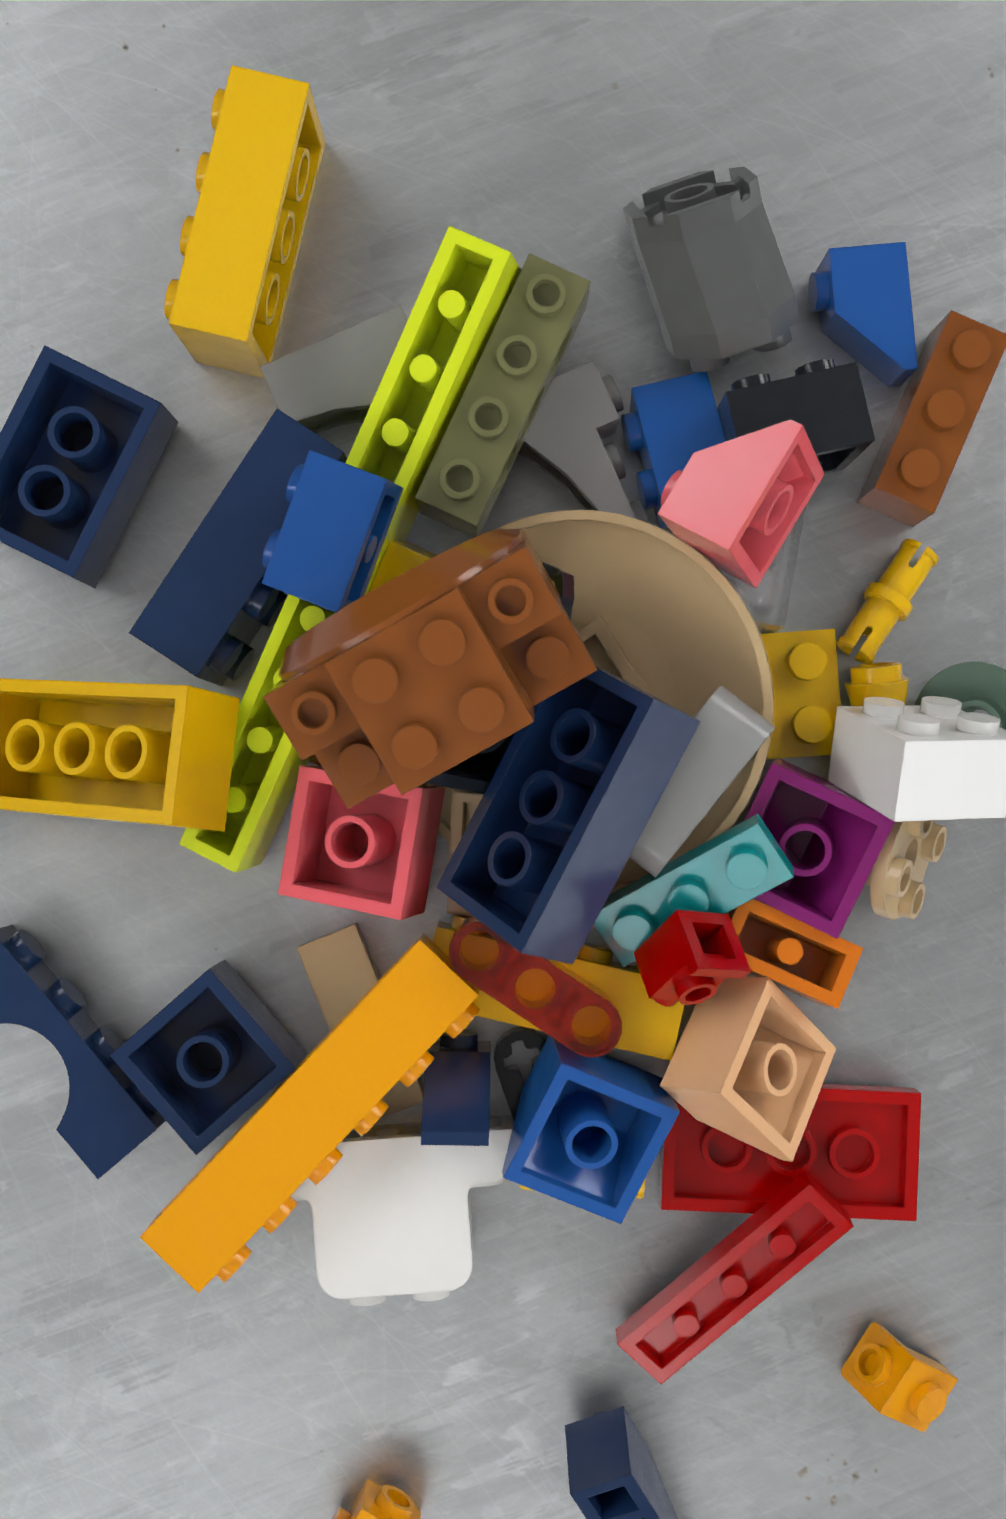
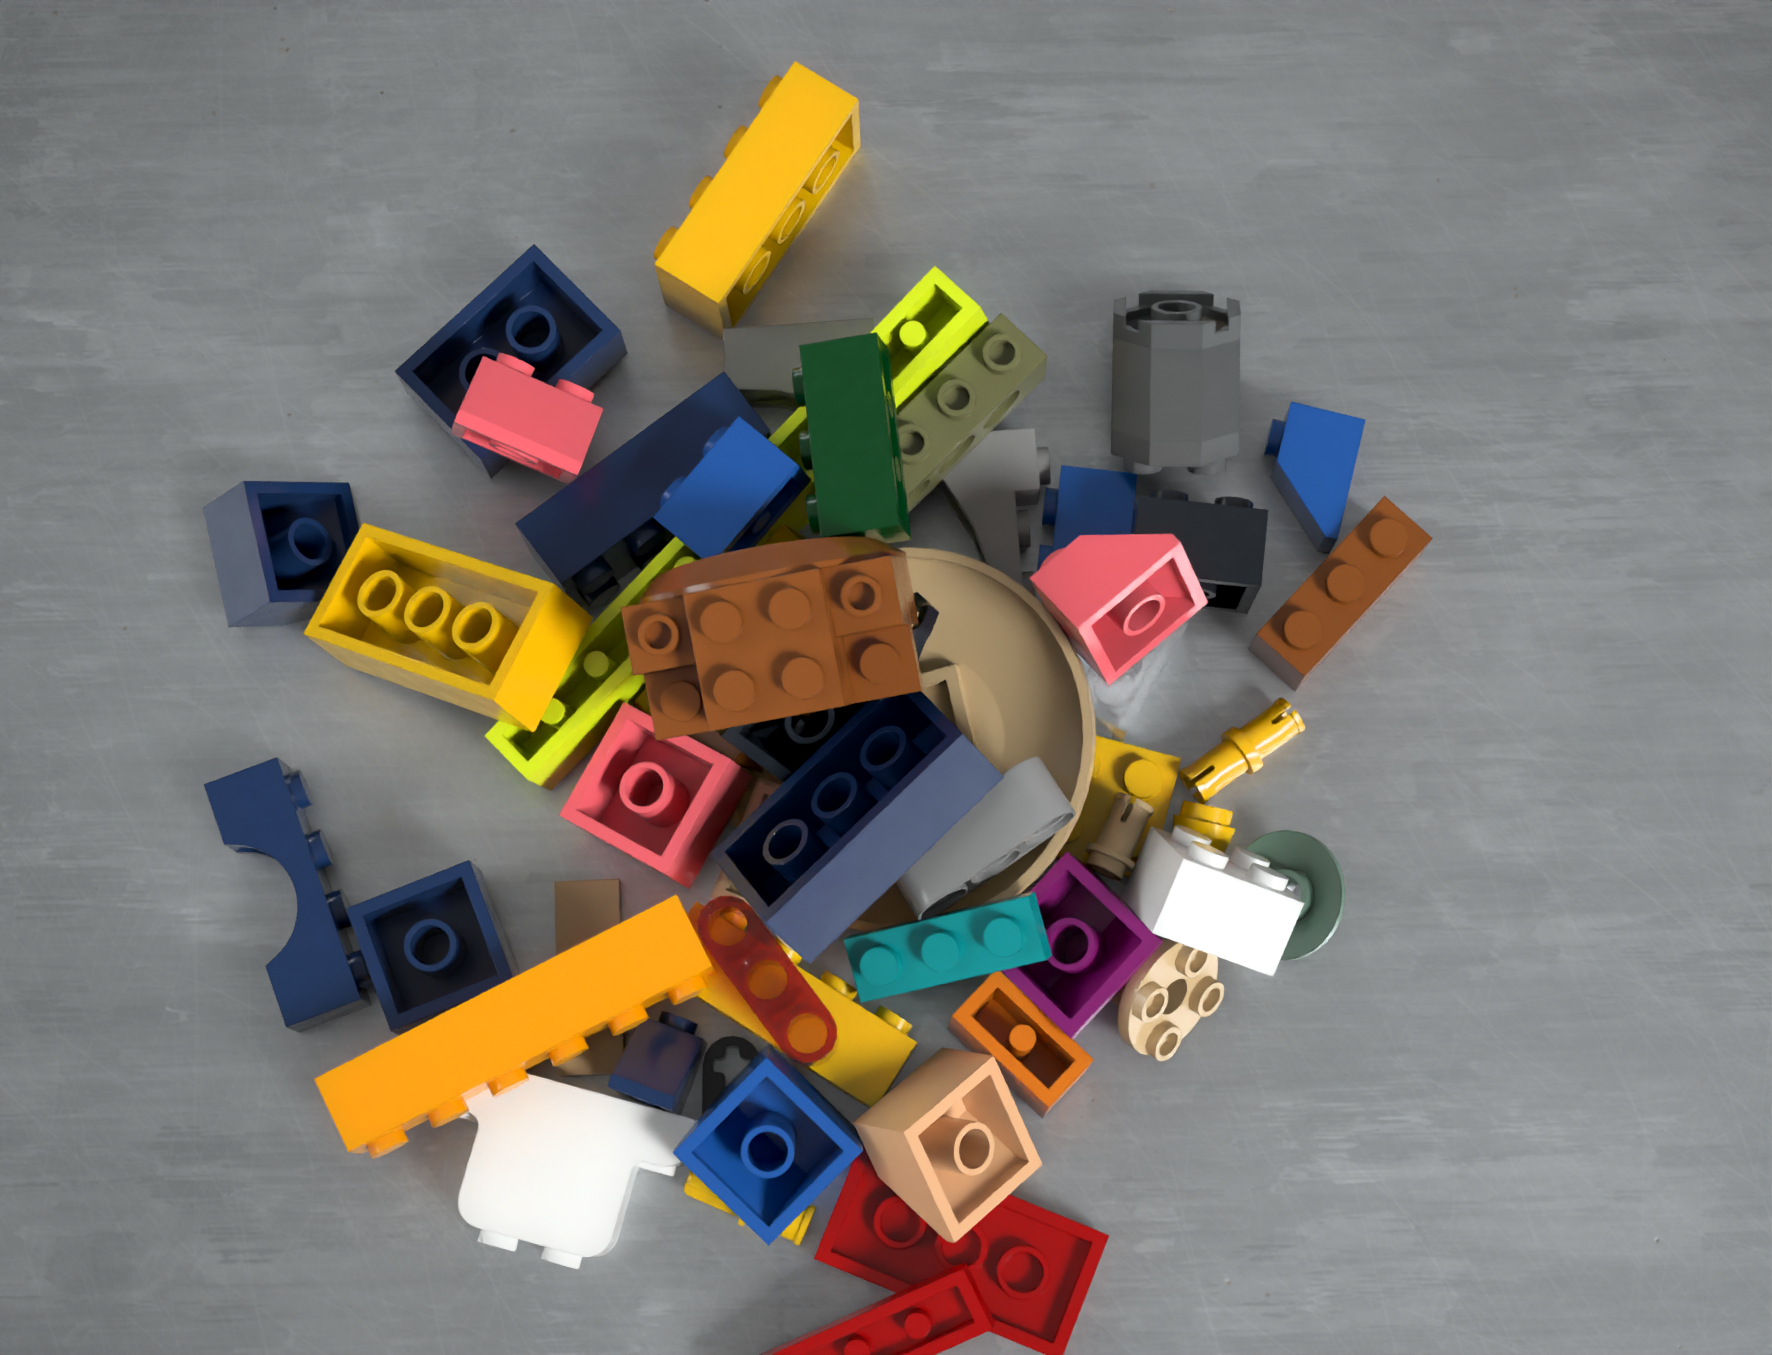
camera: 20 degrees right, 10 degrees down
red brick [633,910,751,1007] -> none
none -> coral slope [450,353,603,485]
none -> dark green brick [792,332,912,543]
none -> tan pin [1085,793,1154,881]

